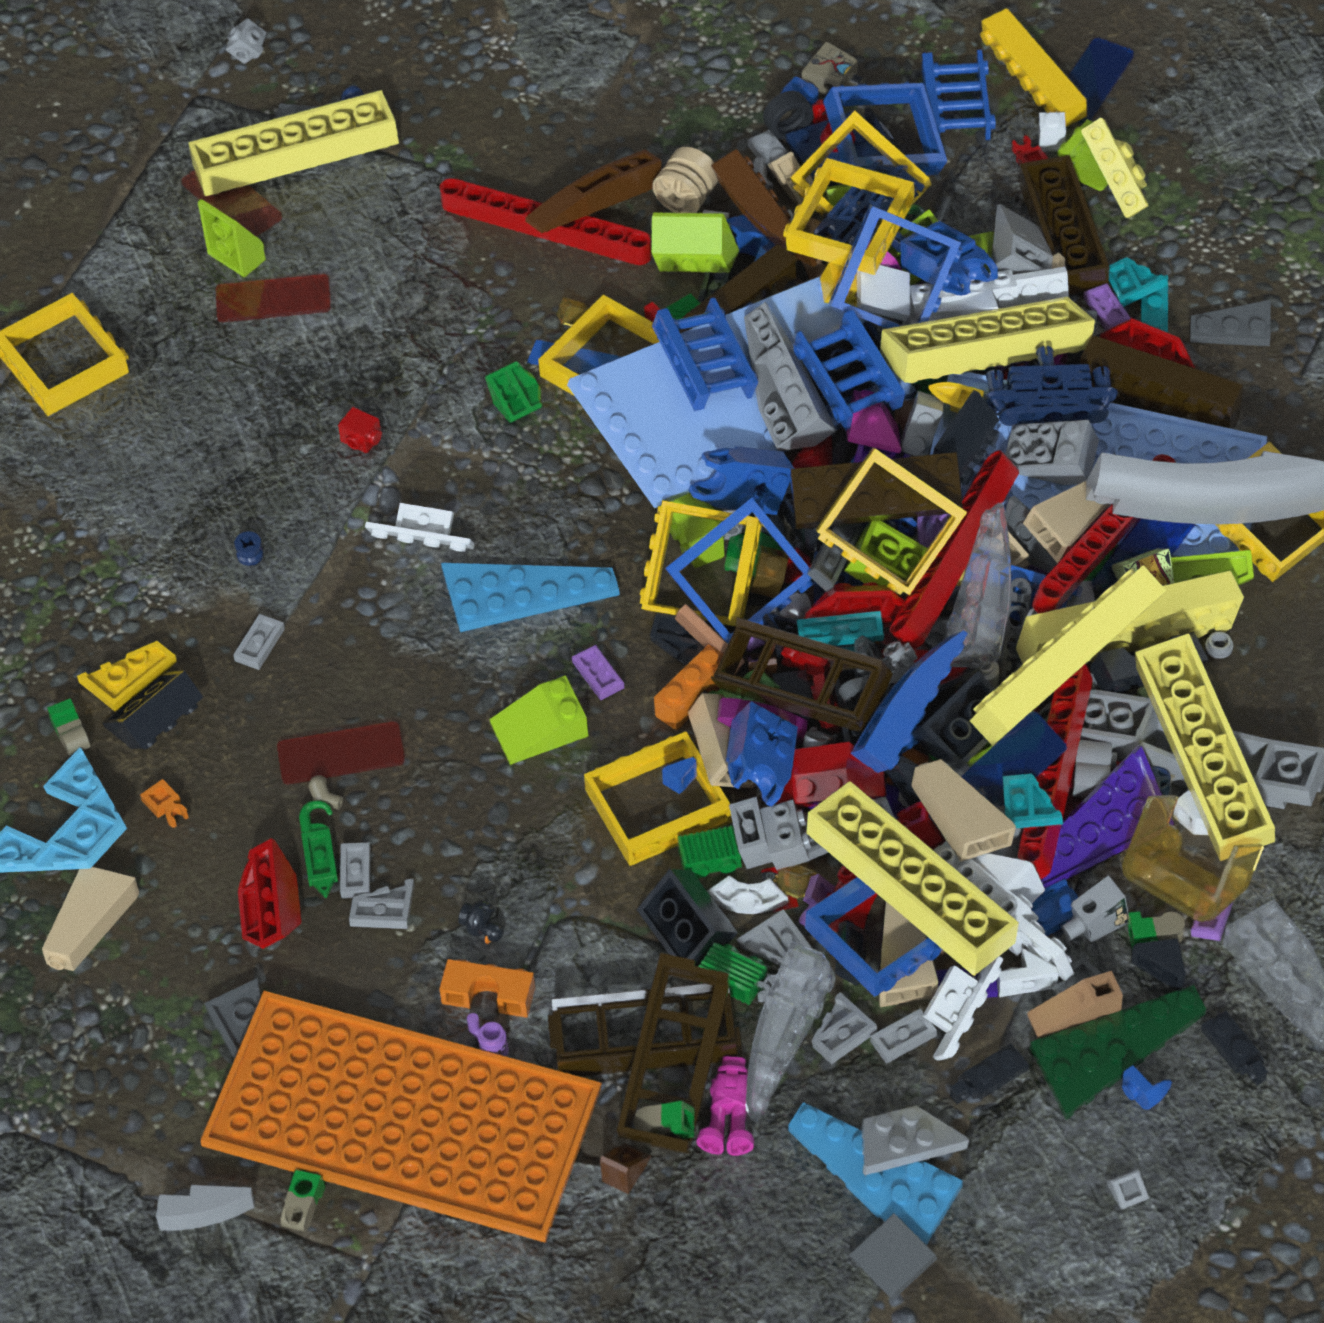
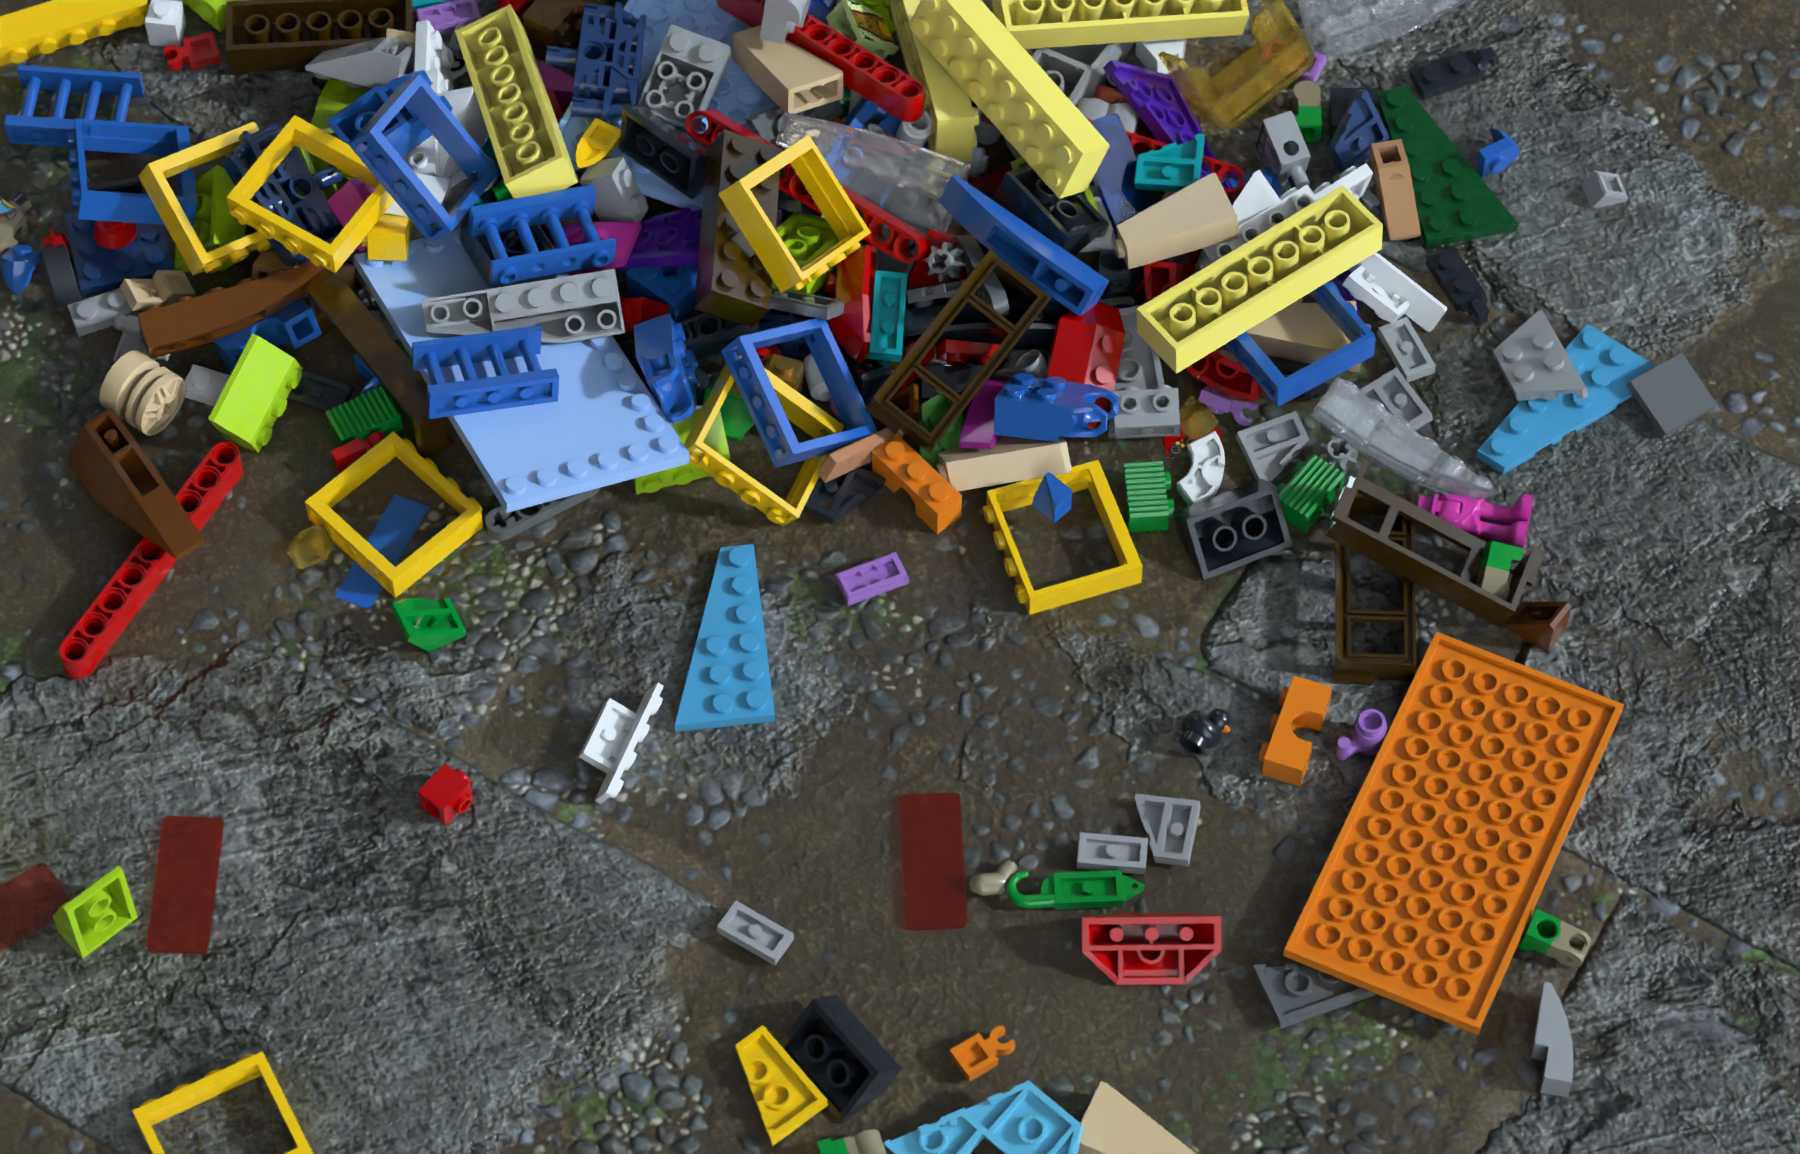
camera: 85 degrees left, 5 degrees up
dark blue wheel [234,531,264,566] -> none
lime slope [489,675,588,765] -> none
light grey brick [729,797,773,869] -> none
none -> dark blue wing [1327,89,1391,173]

